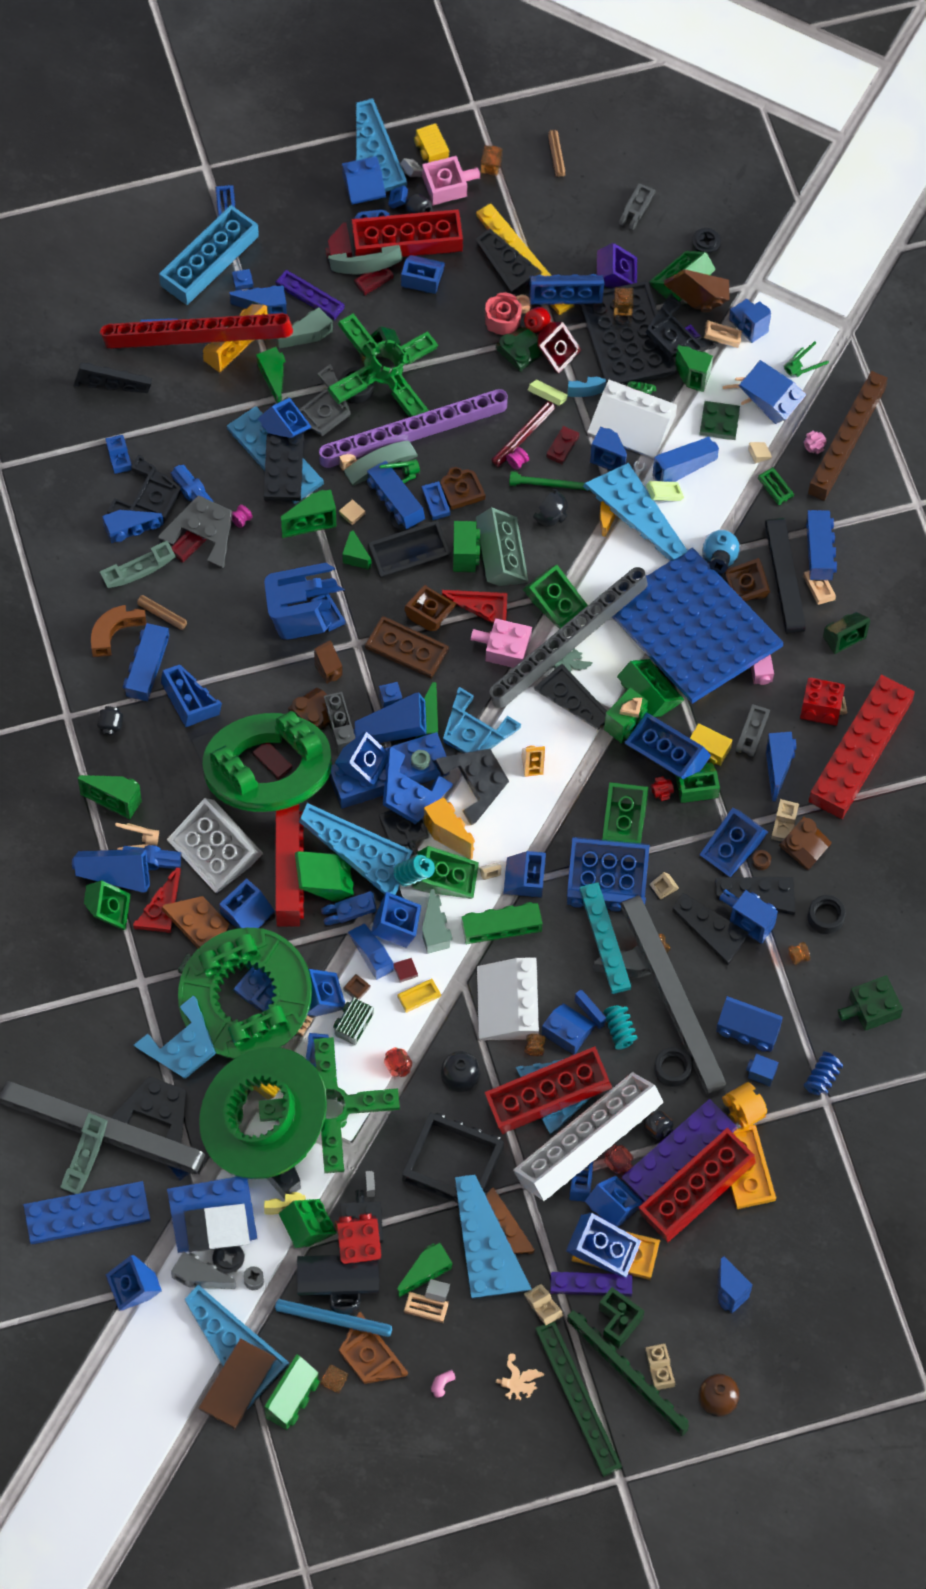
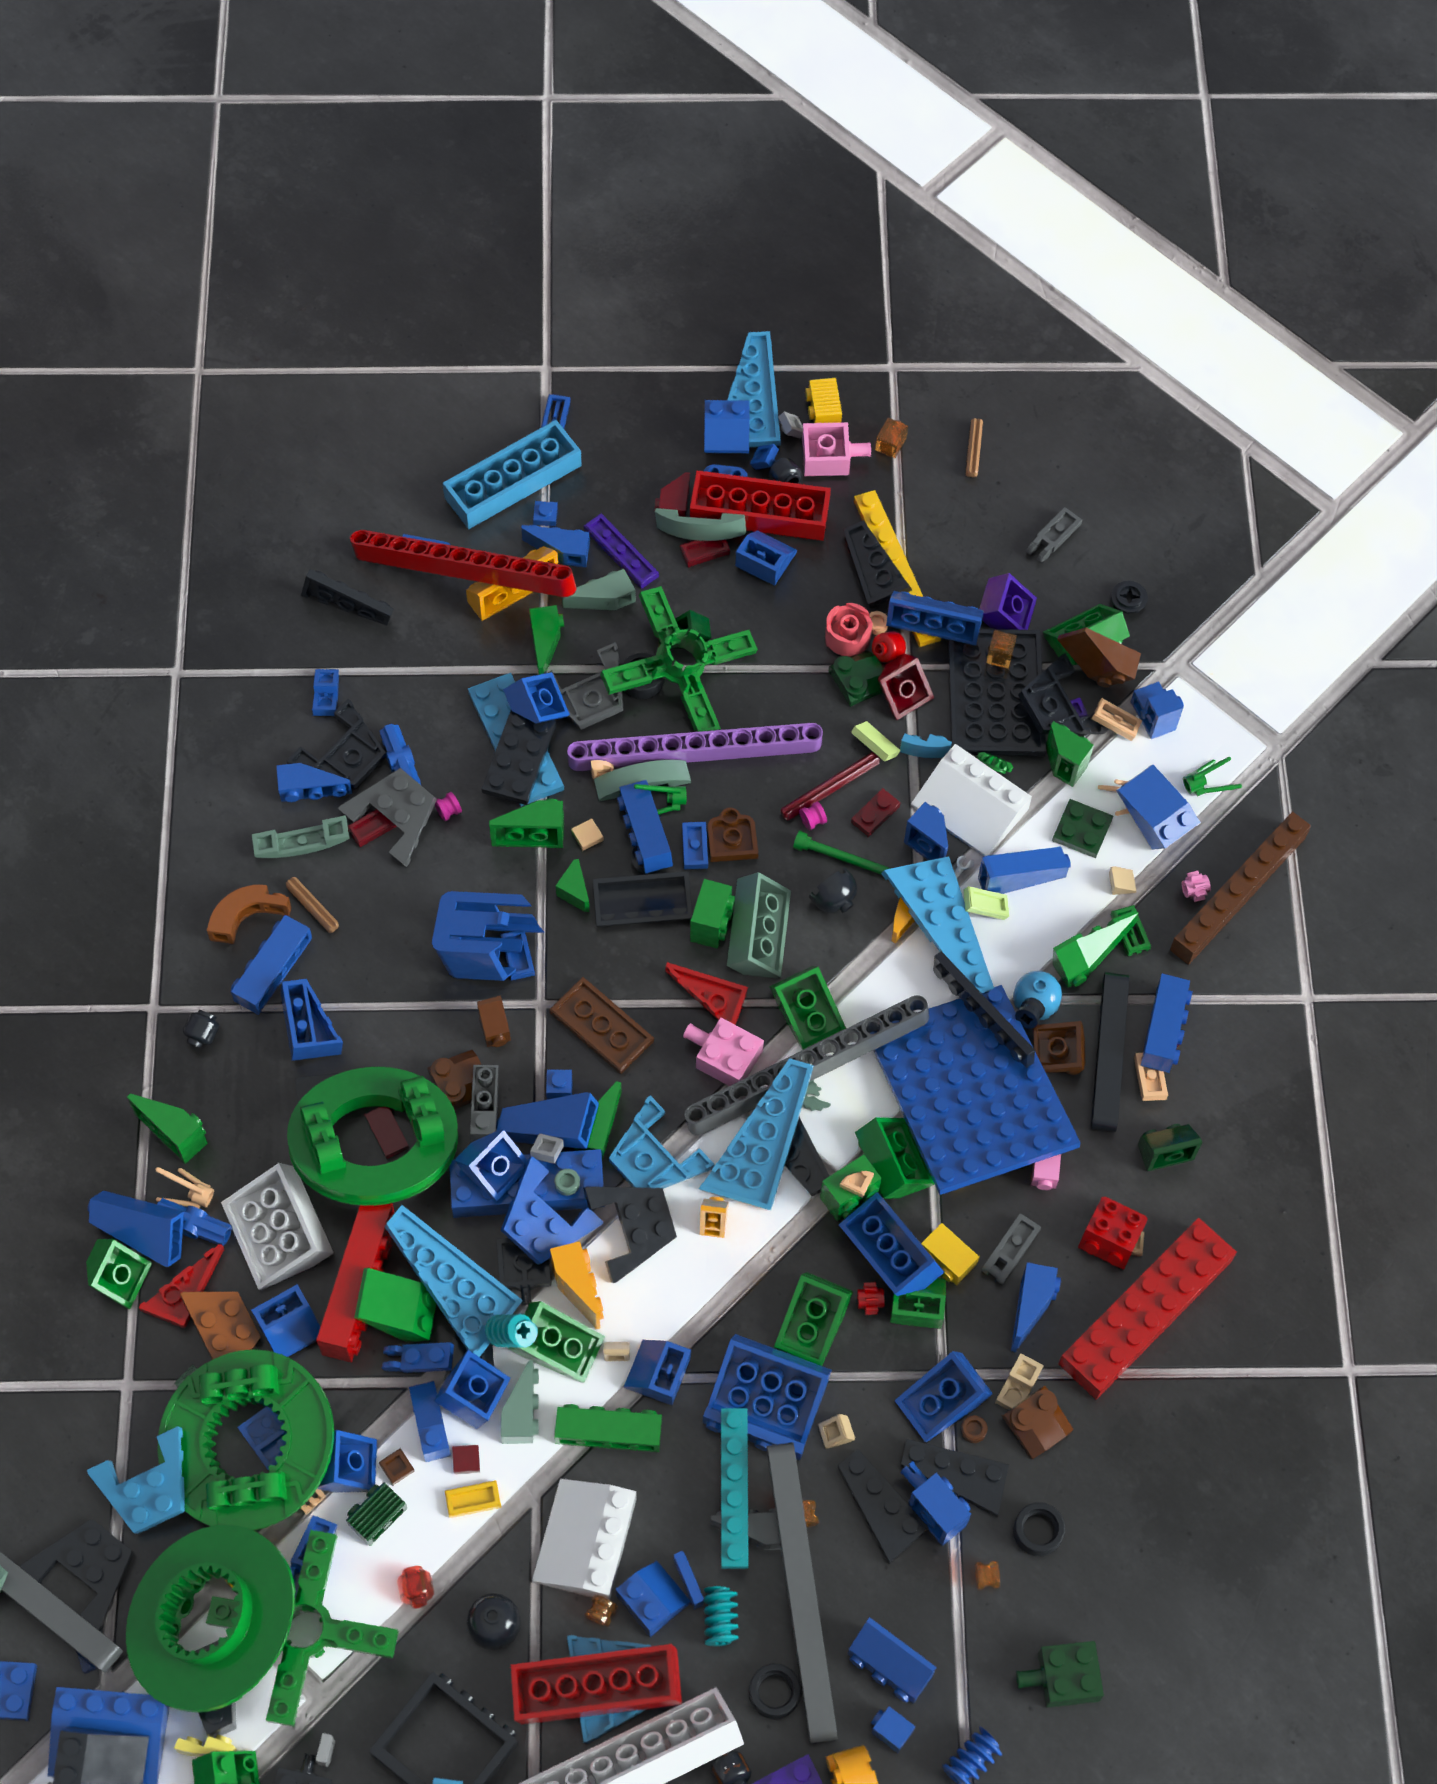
camera: 15 degrees right, 0 degrees up
reddish brown slope [404,585,456,631] -> none
none -> light grey plate [530,1133,564,1164]
none -> dark azure wing [699,1058,814,1211]
none -> black plate [933,951,1035,1068]
none -> green wedge [1052,909,1138,988]

